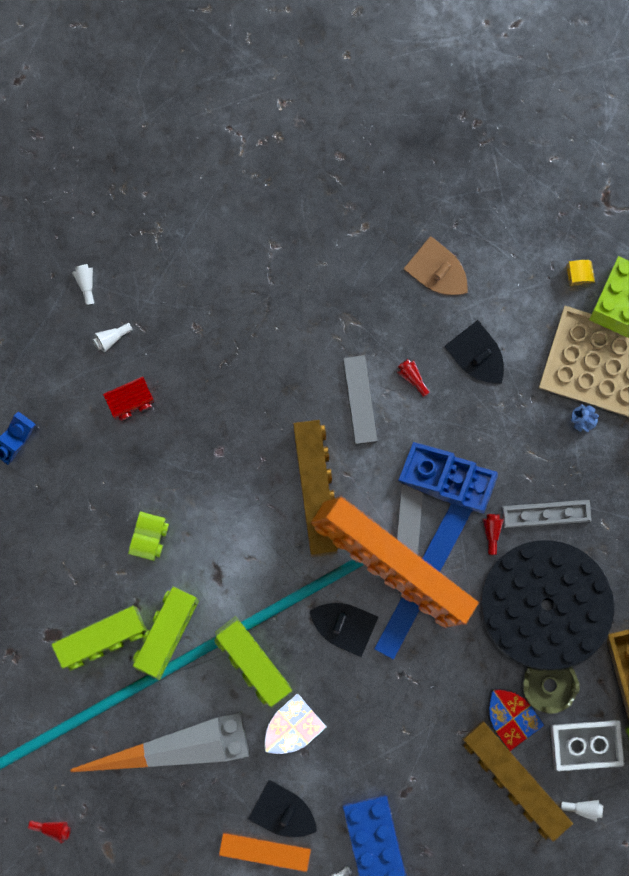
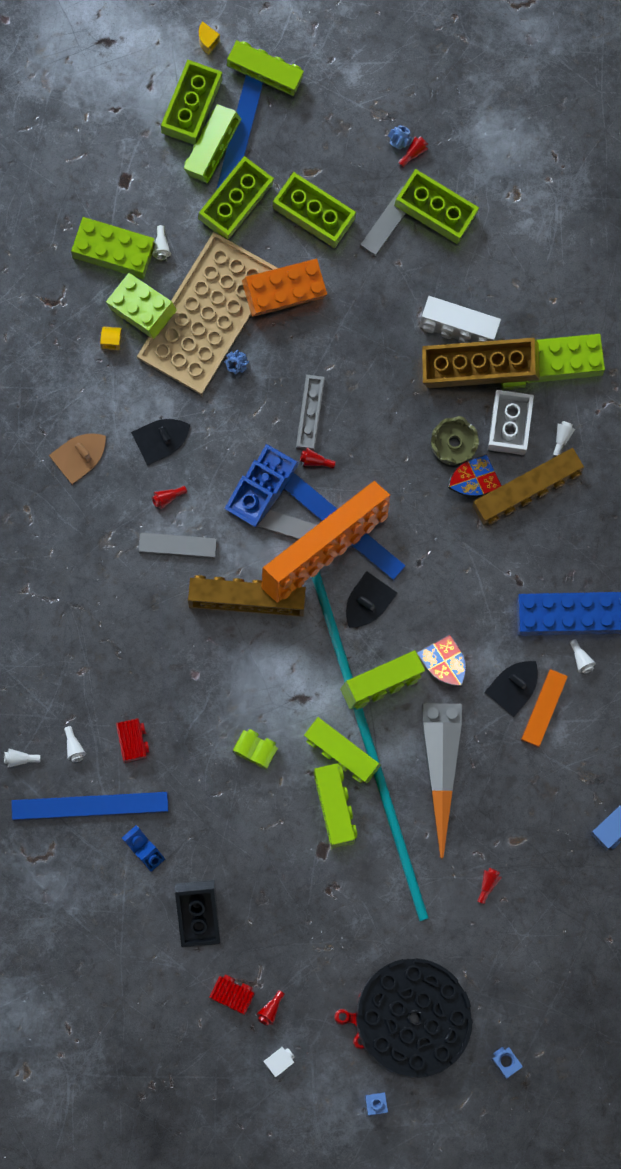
camera: 80 degrees left, 5 degrees down
black plate [481,540,614,671] -> none
none -> blue tile [11,792,168,820]

